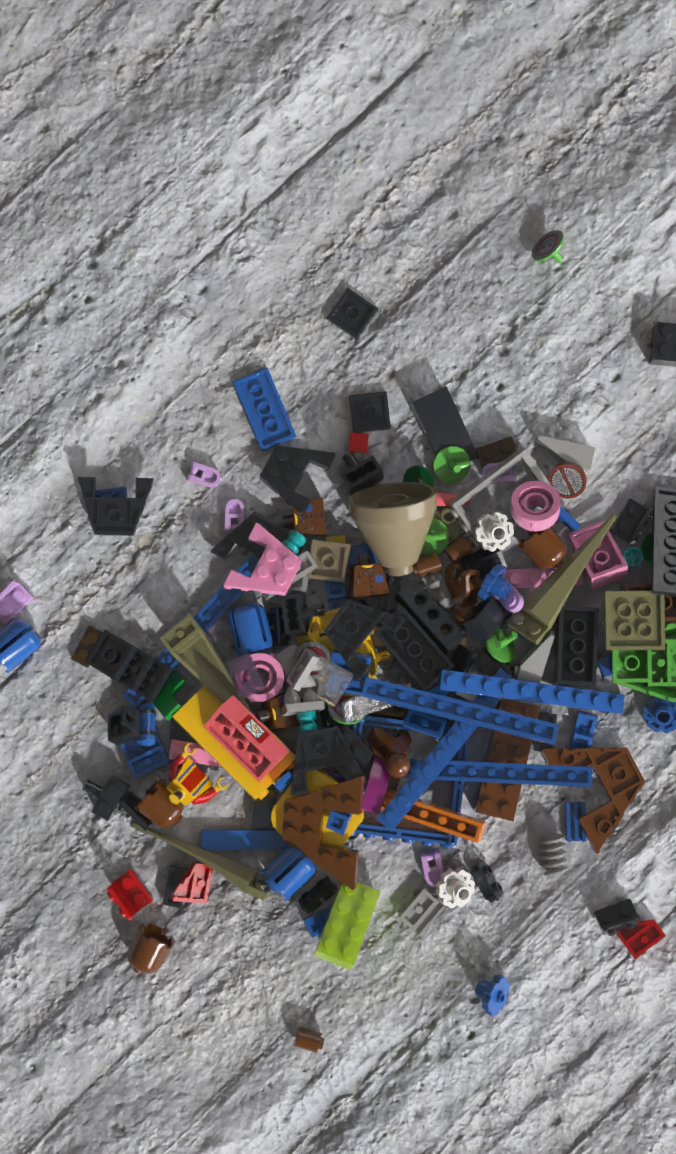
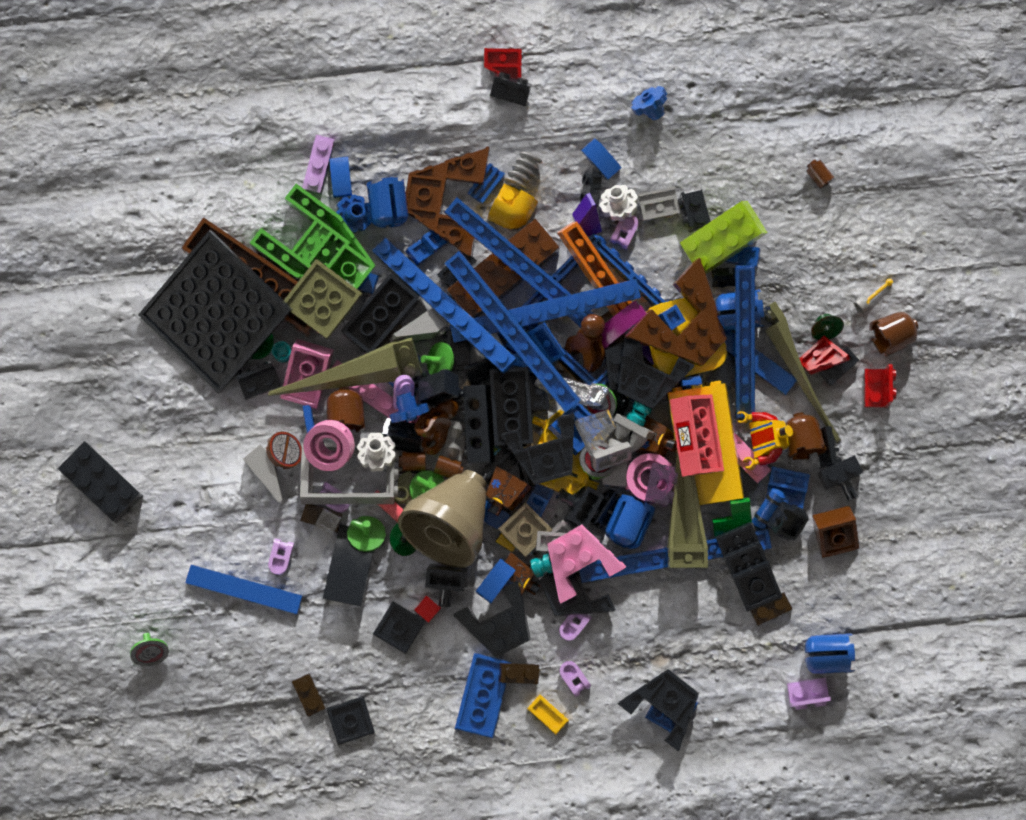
camera: 145 degrees left, 5 degrees down
none -> blue tile [185,565,303,614]
none -> lavender plate [268,538,294,575]
none -> clear slope [287,509,341,585]
none -> dark brown plate [292,673,326,717]
none -> blue cylinder [366,177,408,228]
none -> blue slope [476,559,516,604]
none -> yellow brick [487,183,538,230]
none -> dark brown plate [499,663,539,684]
none -> yellow tile [527,694,569,735]
none -> dark purple slope [571,193,602,237]
none -> blue slope [581,138,622,180]
none -> black bracket [678,190,711,232]
none -> blue tile [735,265,755,419]
none -> dark green piece [811,314,844,340]
none -> reddish brown slope [812,506,860,558]
none -> hinge [853,279,893,314]

